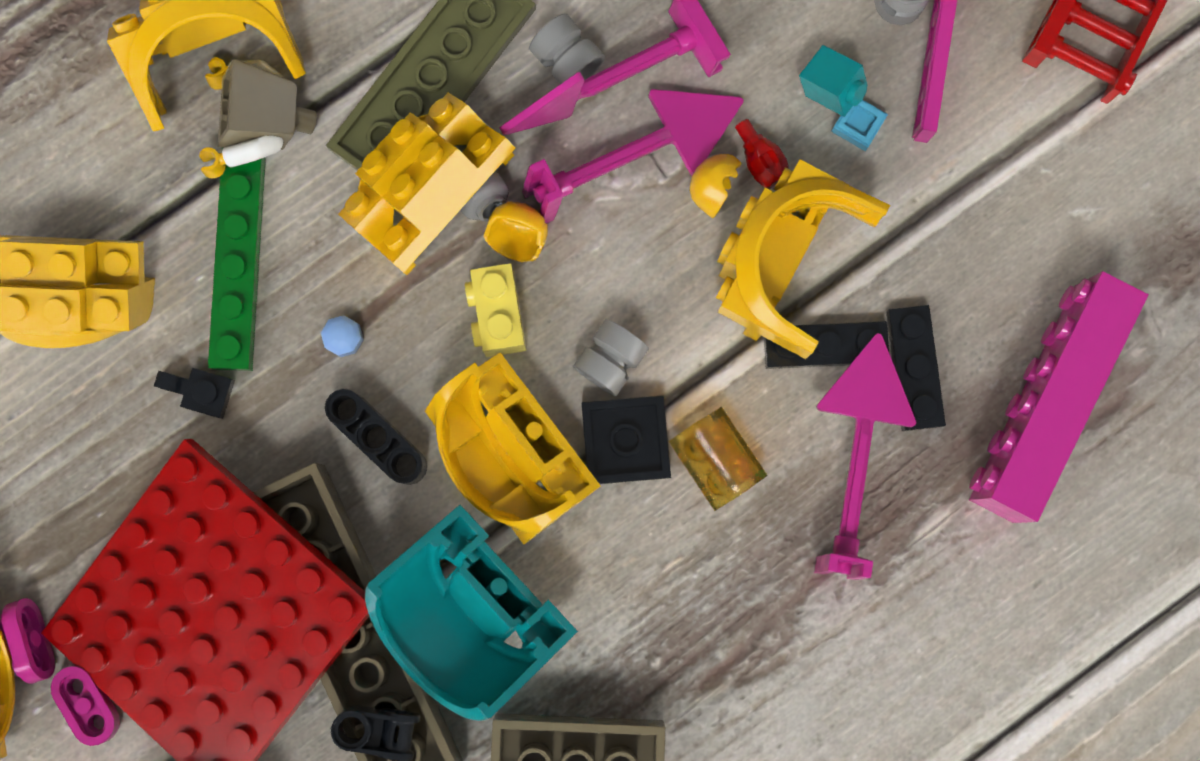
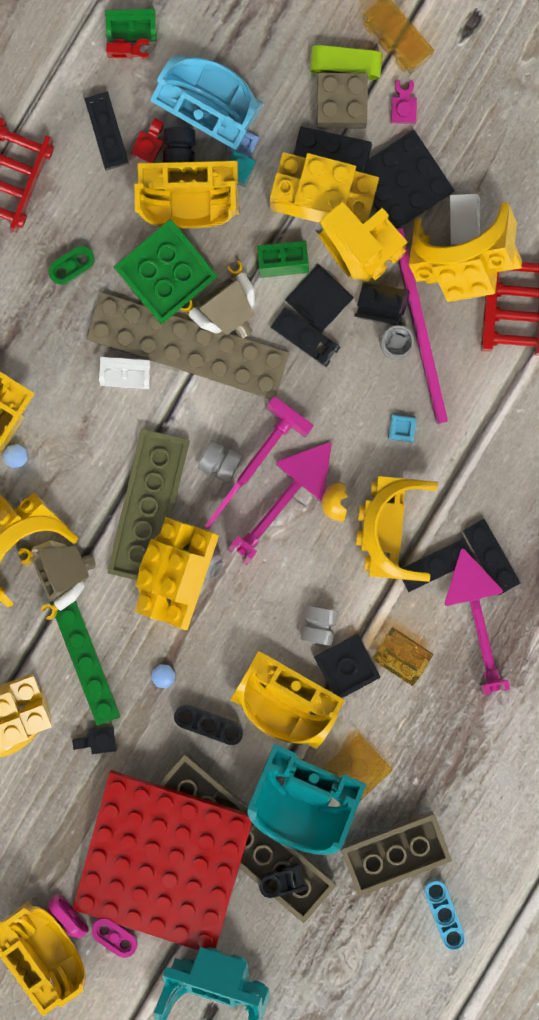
camera: 25 degrees left, 5 degrees up
light yellow brick [465,263,526,357] -> none
yellow hair [484,201,548,262] -> none
red piece [735,119,789,189] -> none
teal brick [799,45,868,117] -> none
none -> clear yellow plate [323,734,393,801]

